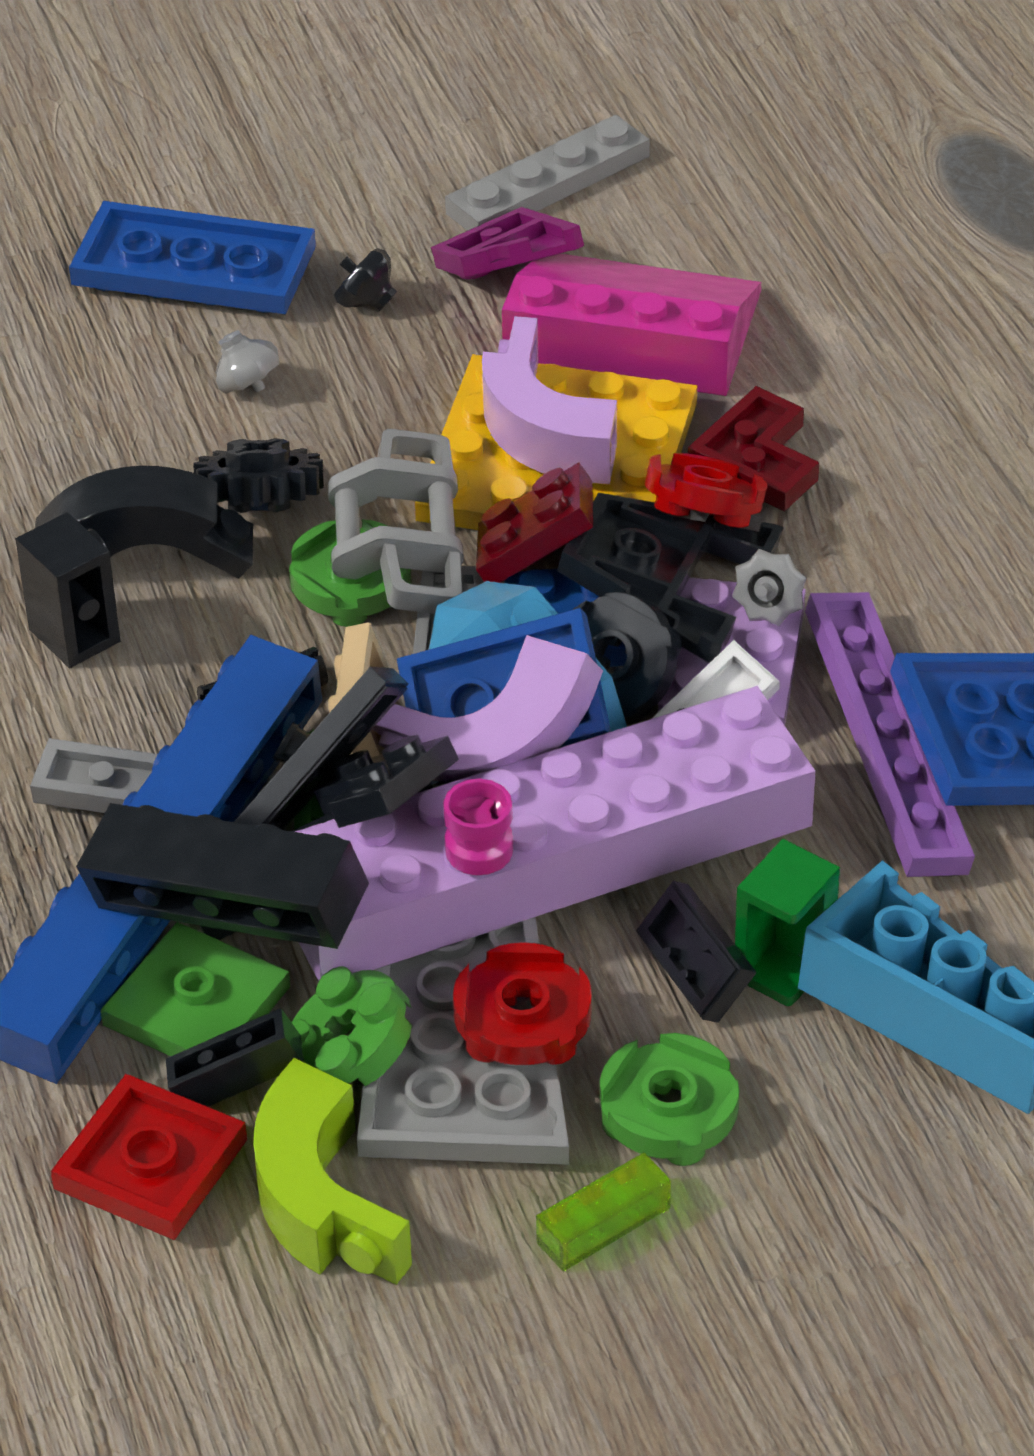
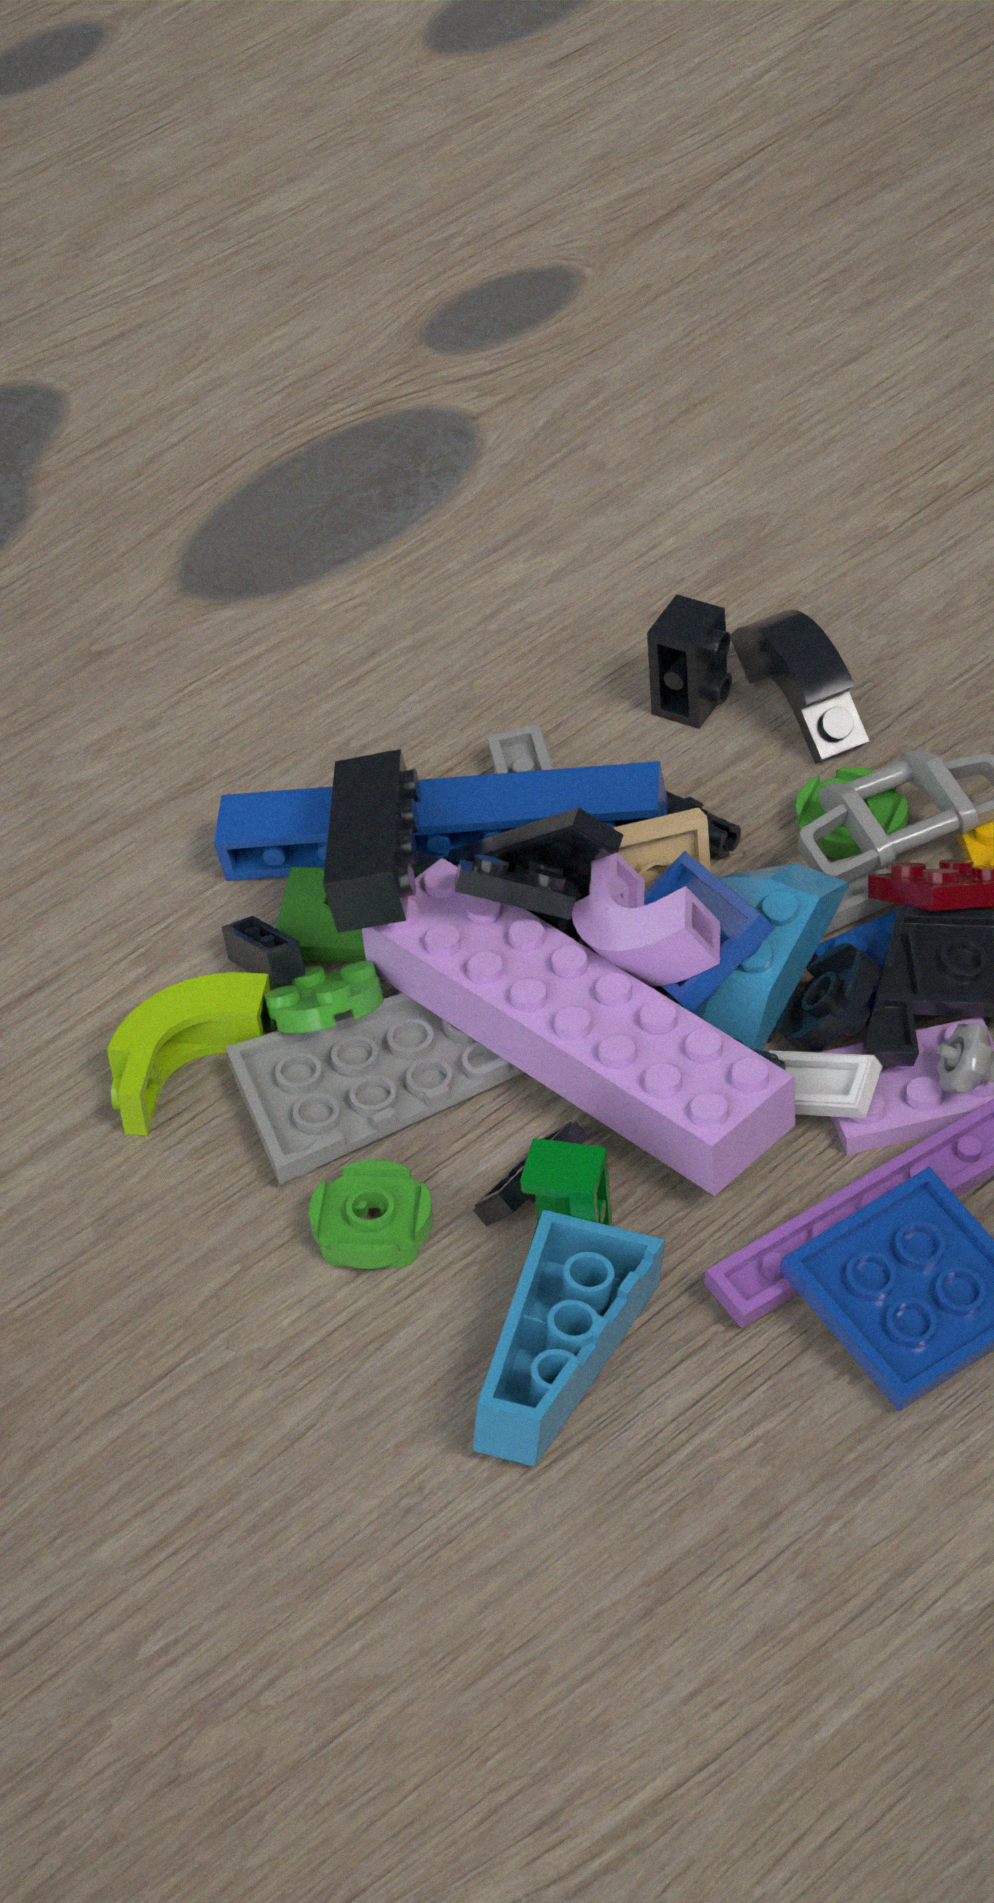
camera: 70 degrees right, 0 degrees up
red plate [50,1074,247,1240] -> none
black gear [193,438,324,513] -> none
dark pink wheel [443,778,513,876] -> none
red plate [453,942,592,1065] -> none
clear neon green piece [536,1152,671,1272] -> none

